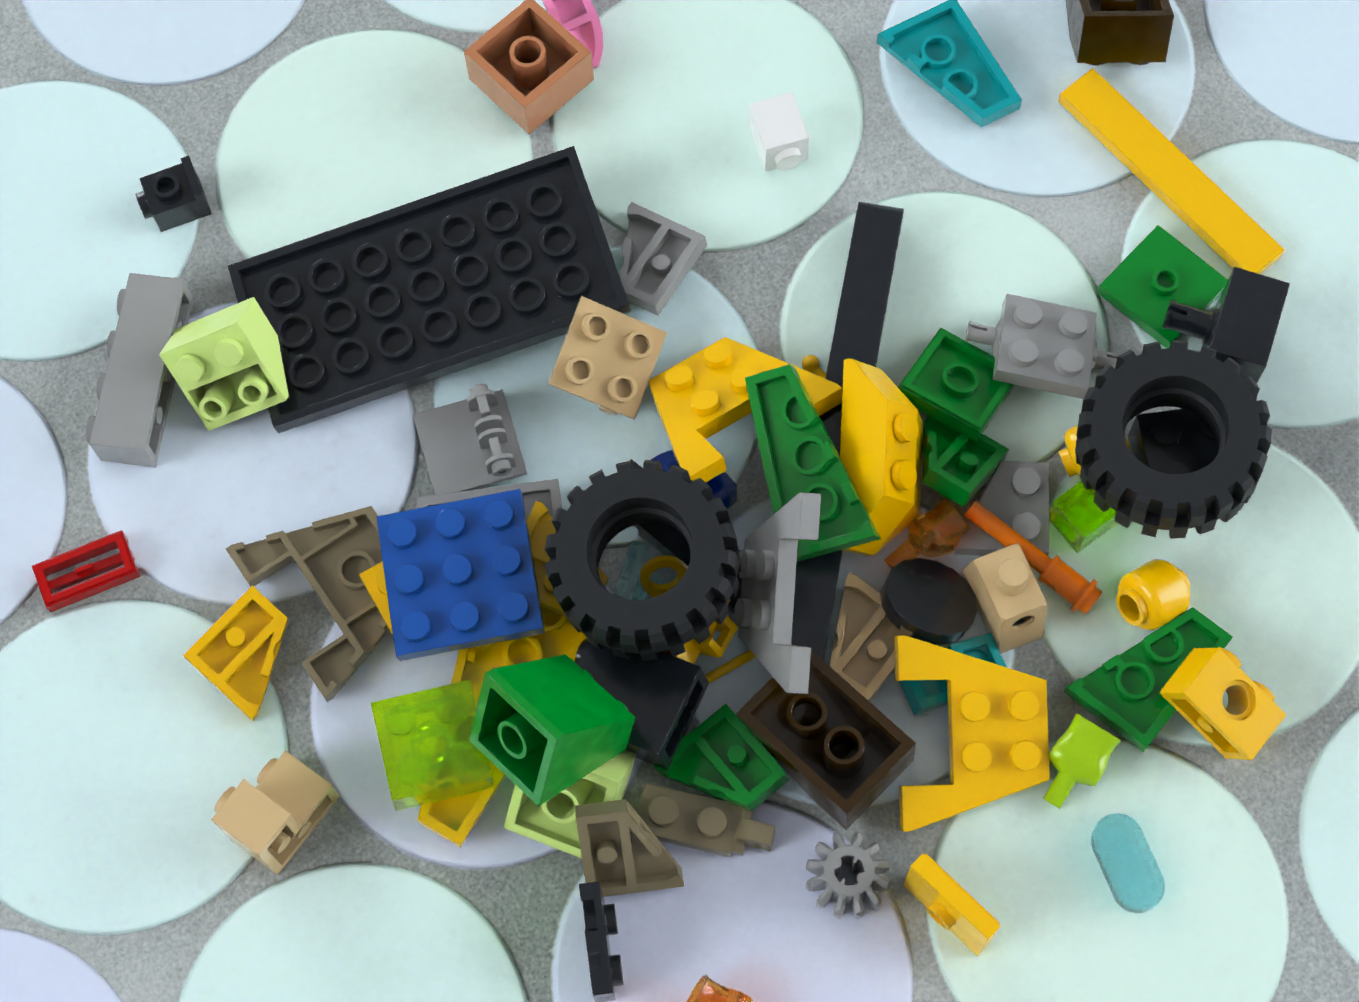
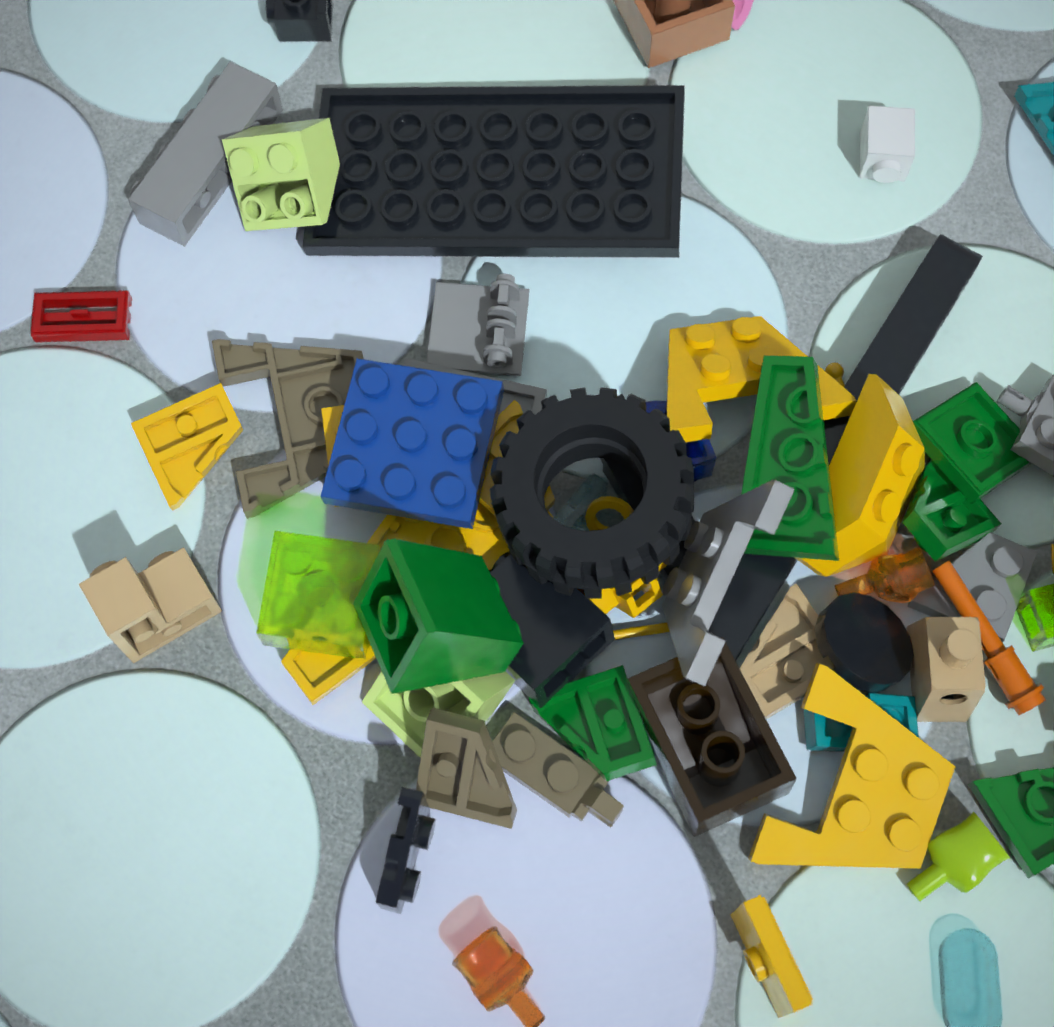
camera: 20 degrees right, 0 degrees up
tan hinge [548,296,667,420] -> none
light grey wing [619,202,707,316] -> none
light grey gear [806,832,891,919] -> none

